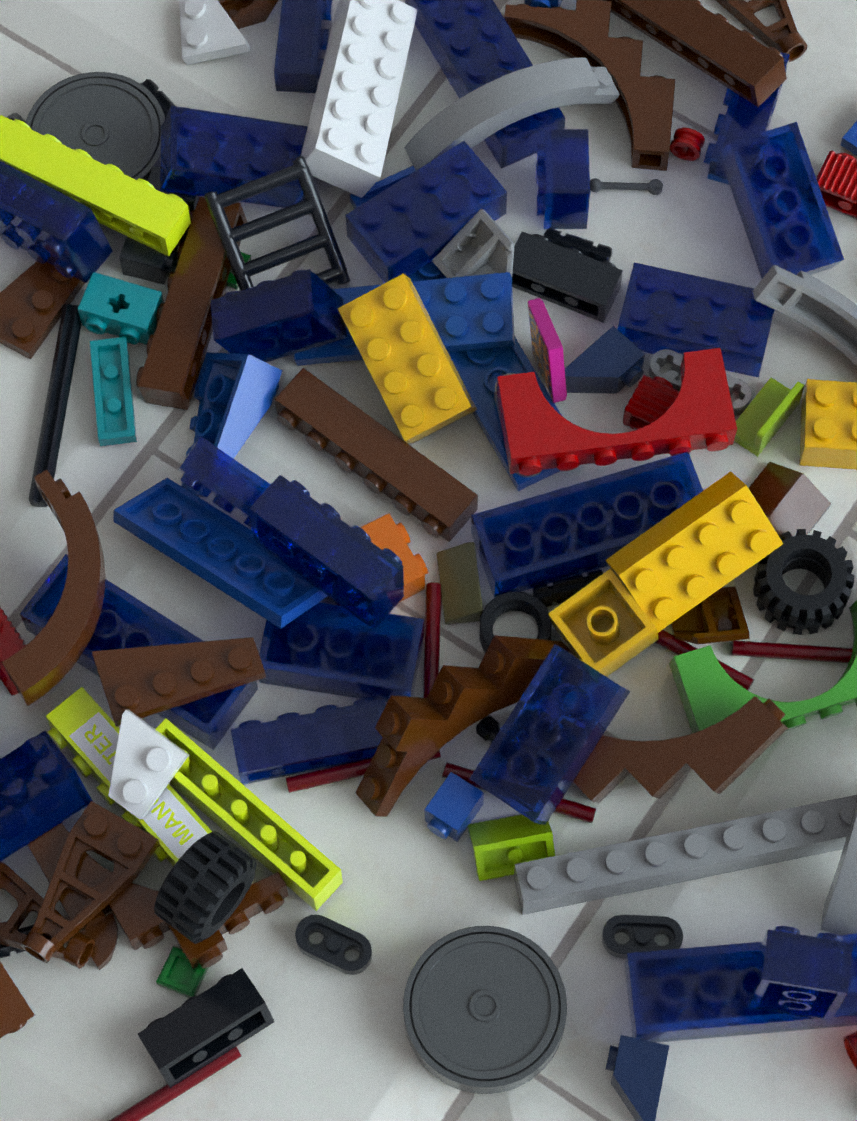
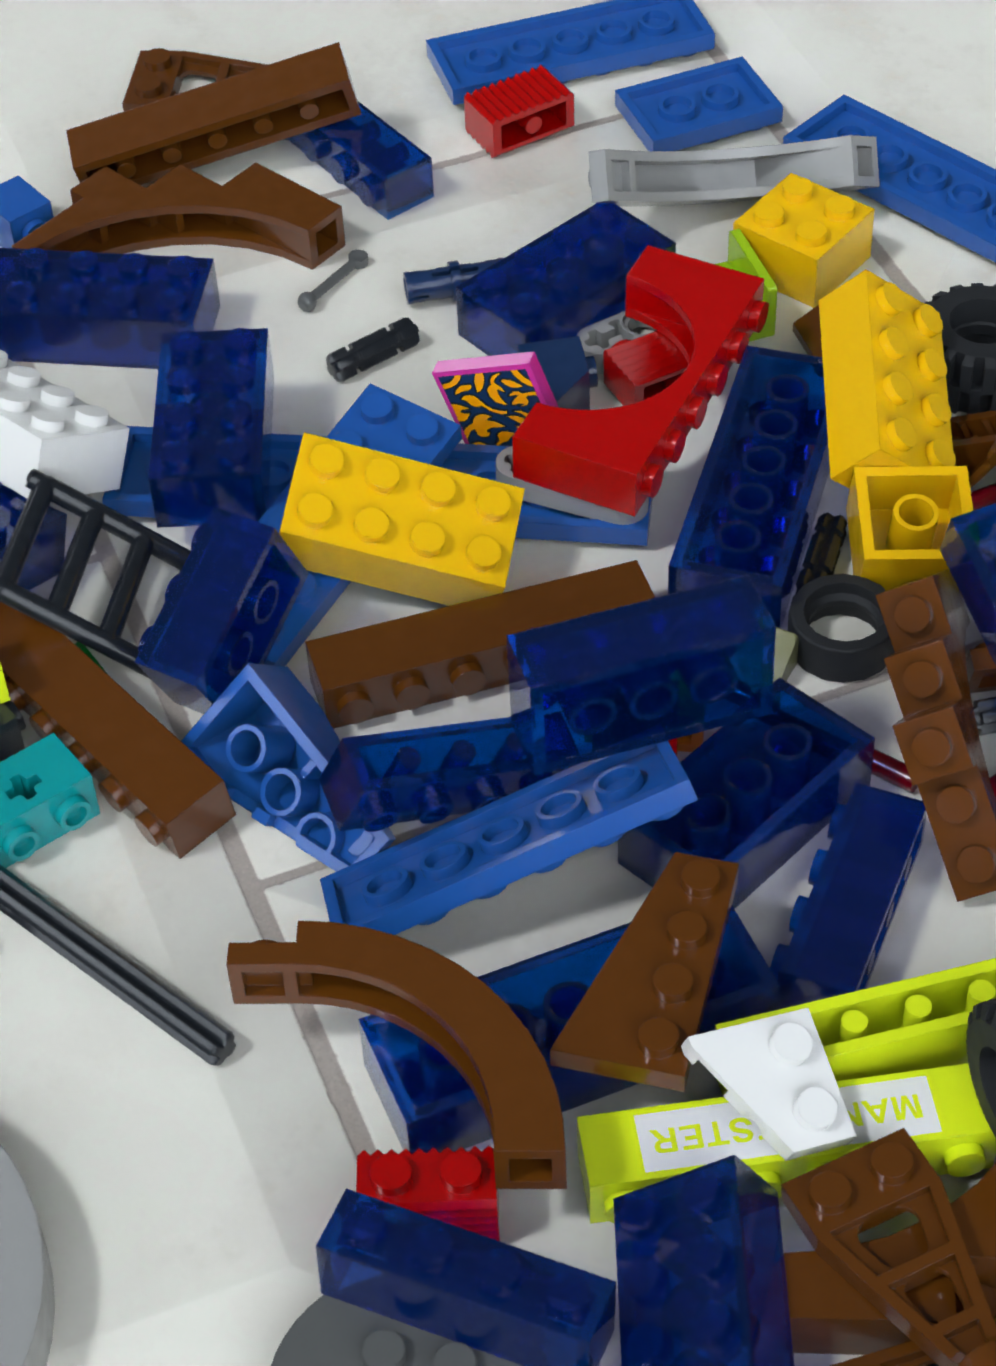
camera: 55 degrees left, 20 degrees down
teal plate [90,337,137,446] -> none
dark red bar [285,750,441,793] -> none
light grey arch [404,57,620,176] -> none
light grey slope [432,209,515,278] -> none
black brick [512,231,623,323] -> none
clear blue brick [536,129,590,229] -> none
red bush [670,127,705,161] -> none
clear blue brick [719,122,844,279] -> none
none -> dark blue pin [403,257,508,305]

